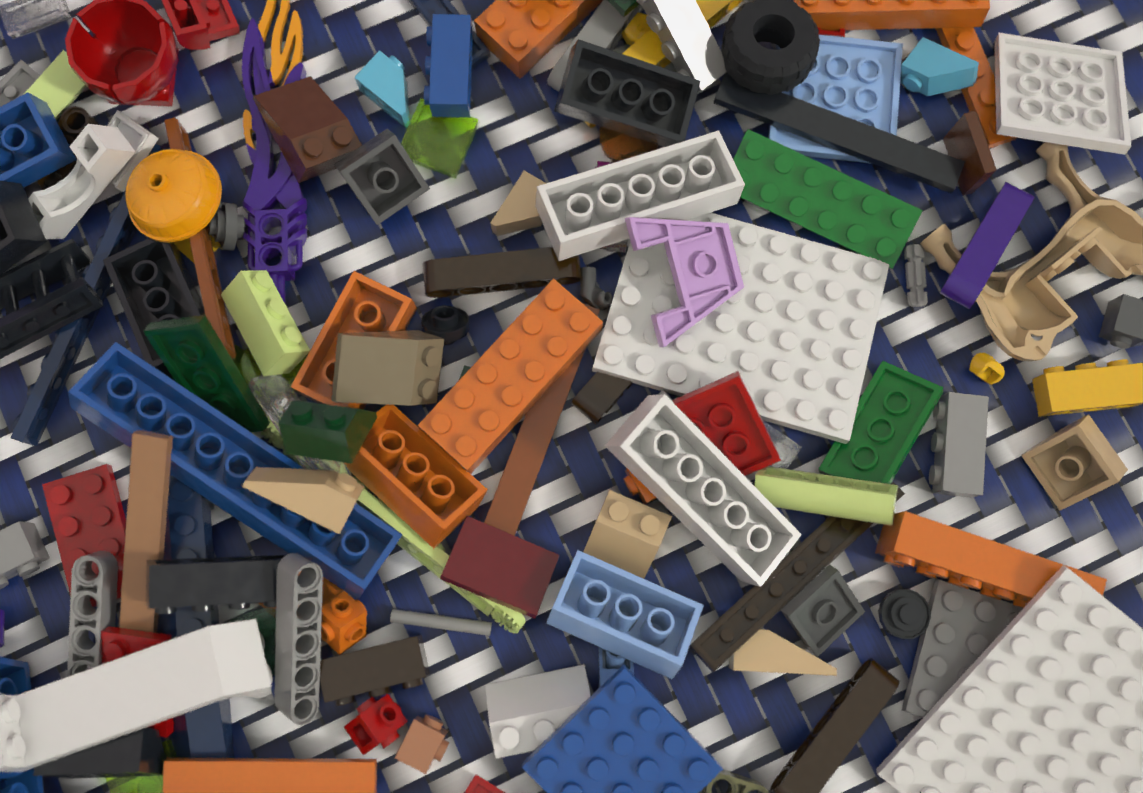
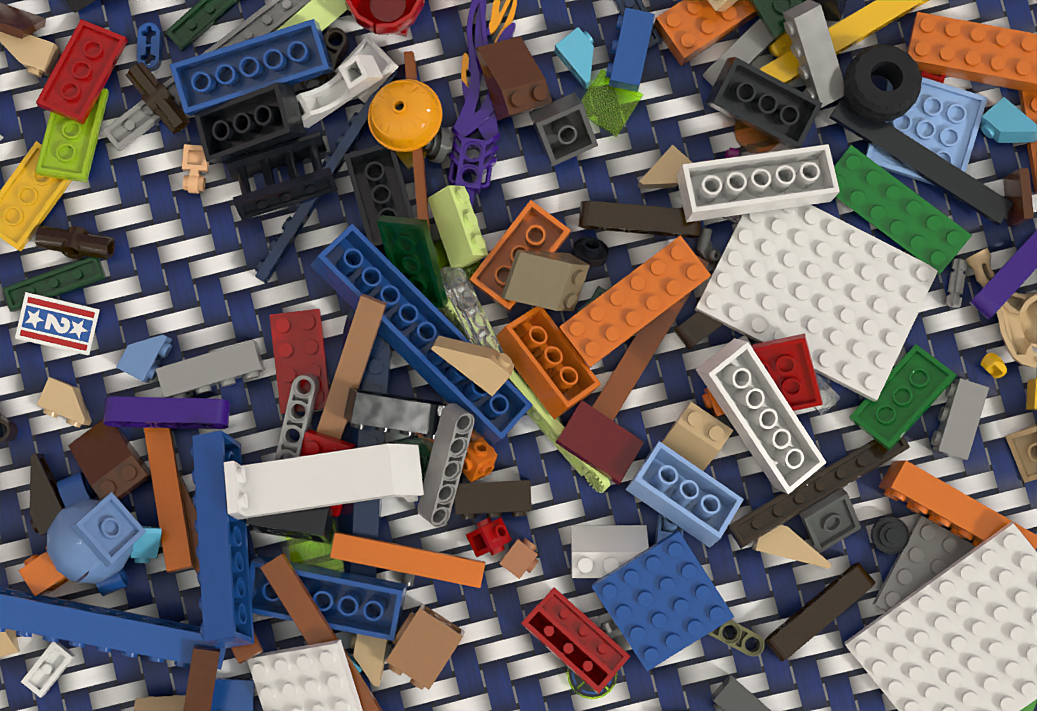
camera: 10 degrees right, 5 degrees up
dark green slope [278,400,377,464] -> none
light grey bar [390,609,492,636] -> none
lavender wing [625,217,744,347] -> none
yellowish green brick [755,466,898,526] -> none

